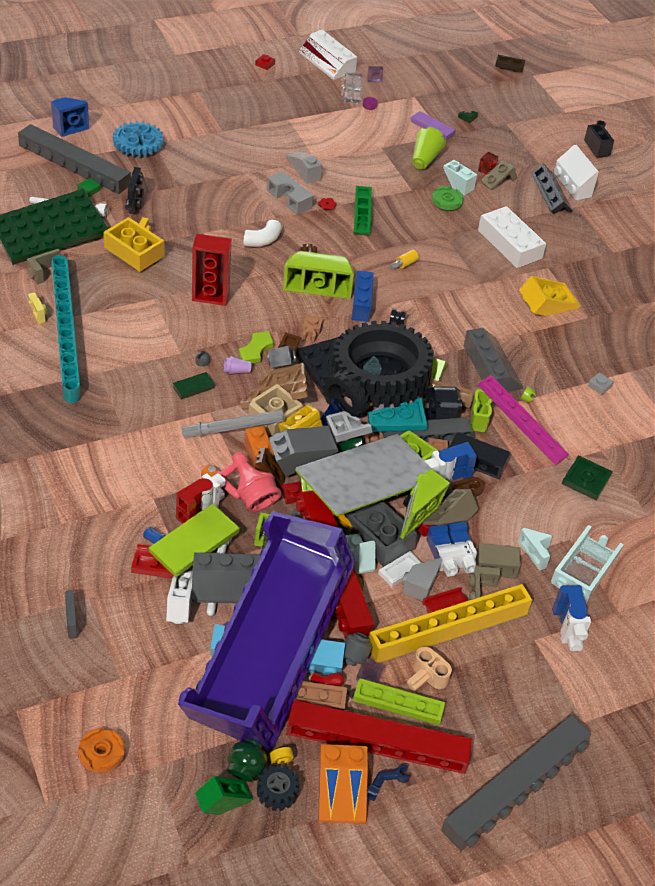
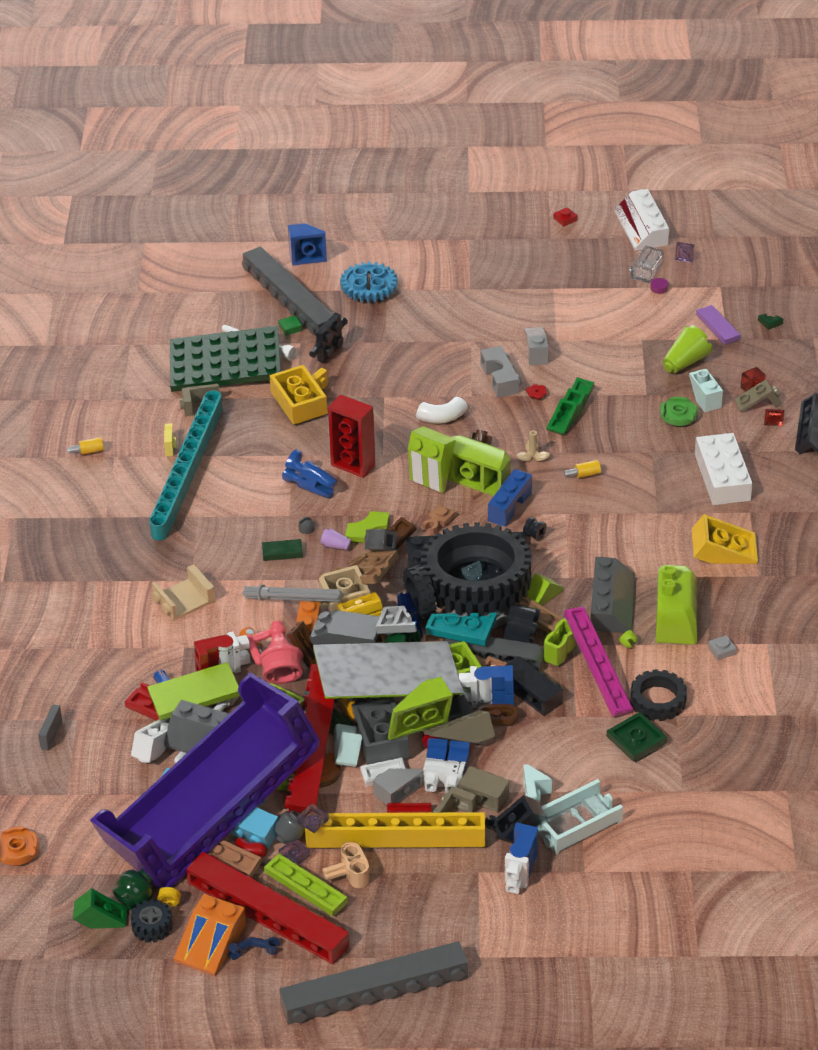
camera: 30 degrees right, 5 degrees down
none -> tan panel [151,564,216,621]
none -> blue piece [282,449,337,498]
none -> plate [297,804,329,833]
none -> lime slope [408,426,456,493]
none -> black hinge [485,795,547,844]
none -> tan plant [517,430,550,461]
none -> black tyre [630,669,687,721]
none -> lime hips [655,565,698,644]
none -> clear red slope [764,409,784,426]

